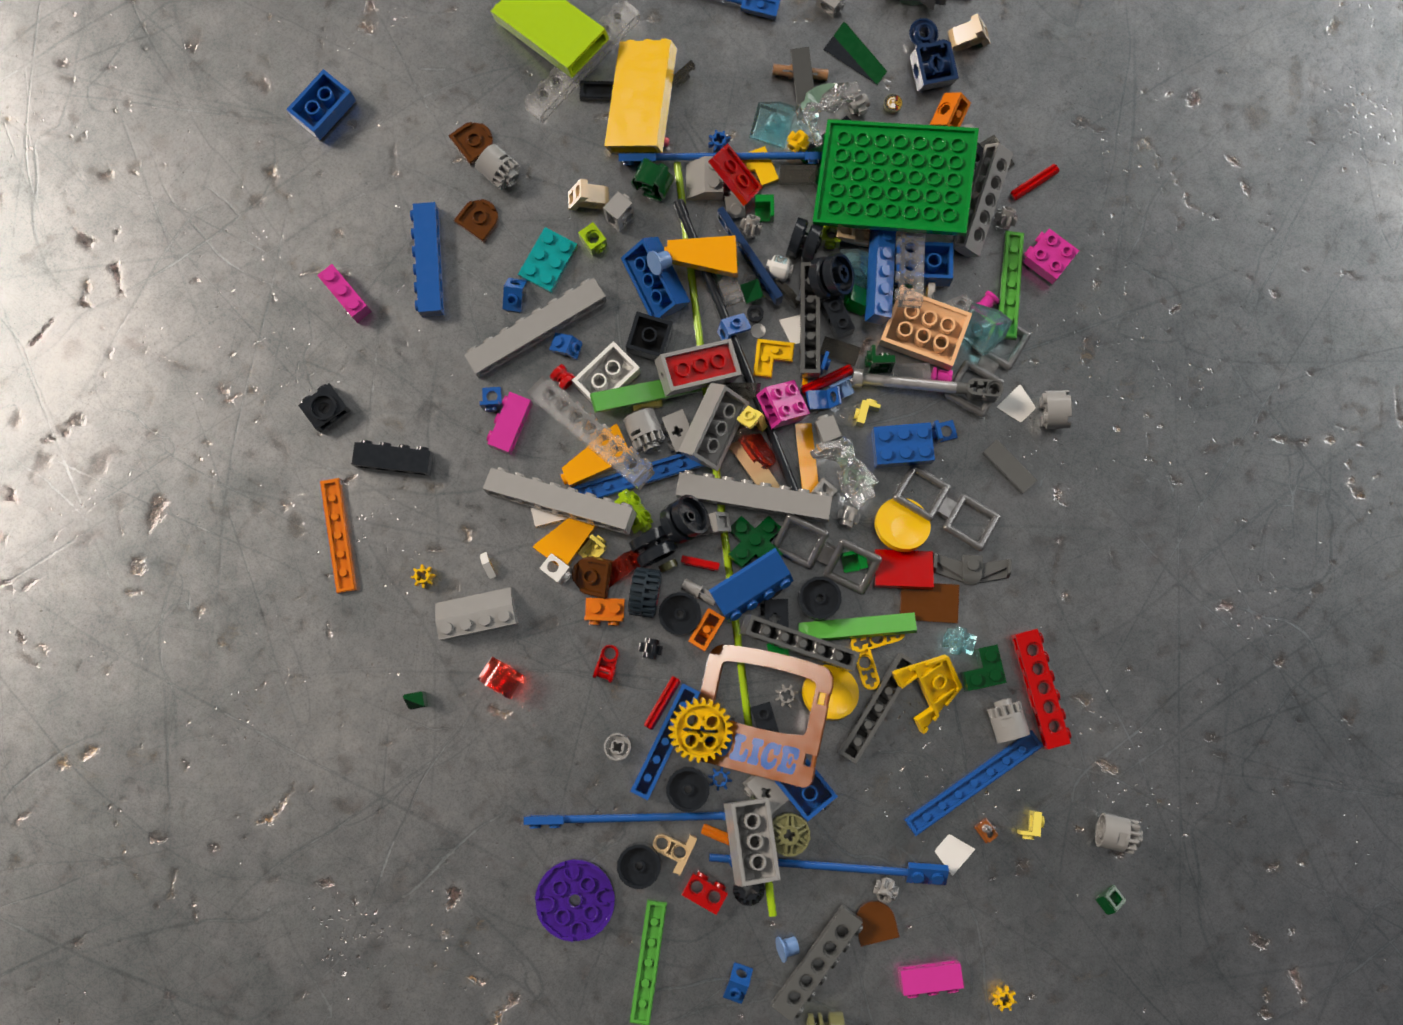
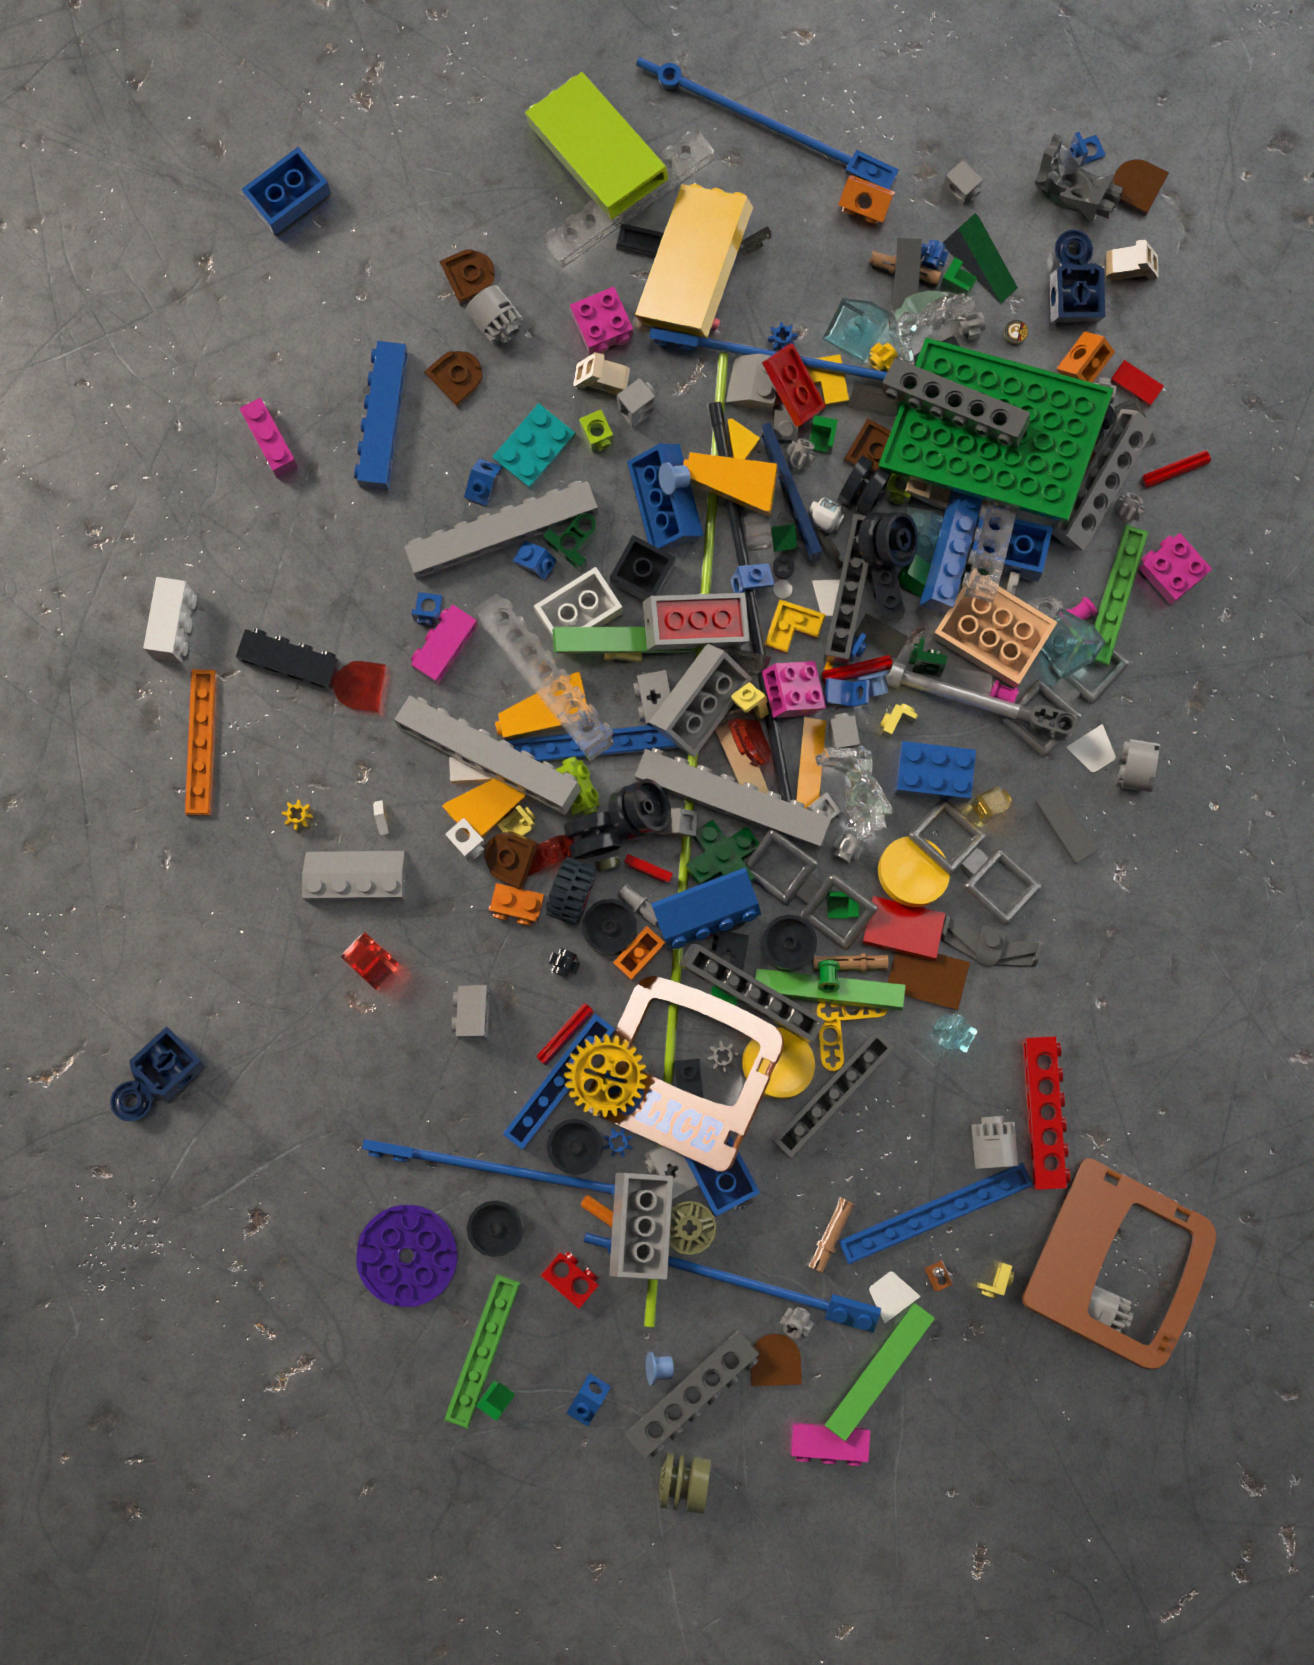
camera: 10 degrees right, 0 degrees up
black brick [298,383,351,433] -> none
dark green slope [403,691,428,709] -> none
red wheel [549,364,575,391] -> none
red piece [593,645,620,683] -> none
light grey wheel [604,733,631,761] -> none
light grey gear [623,408,665,453] -> none
dark green brick [631,158,674,201] -> none
tan tile [653,833,698,875] -> none
black gear [733,883,765,906] -> none
yellow wing [892,654,963,734] -> none
blue bracket [931,420,958,444] -> none
dark green brick [960,644,1007,692] -> none
yellow gear [991,985,1017,1011] -> none
dark green slope [1095,885,1127,915] -> none
none -> dark blue brick [110,1026,205,1122]
none -> white brick [143,577,197,663]
none -> clear red tile [333,661,386,713]
none -> light grey slope [452,985,490,1039]
none -> green panel [476,1379,515,1421]
none -> dark green tile [543,513,597,572]
none -> dark pink brick [570,286,633,355]
none -> yellow slope [727,419,760,460]
none -> medium nougat pin [808,1198,855,1274]
none -> medium nougat pin [813,953,888,973]
none -> green bush [818,960,840,992]
none -> bright green tile [824,1303,935,1442]
none -> orange brick [838,175,895,224]
none -> reddish brown tile [844,418,891,475]
none -> dark grey brick [882,358,1030,448]
none -> blue gear [921,240,949,270]
none -> green panel [941,257,977,299]
none -> clear yellow slope [971,785,1012,825]
none -> dark orange door [1022,1158,1216,1370]
none -> red tile [1110,360,1164,407]

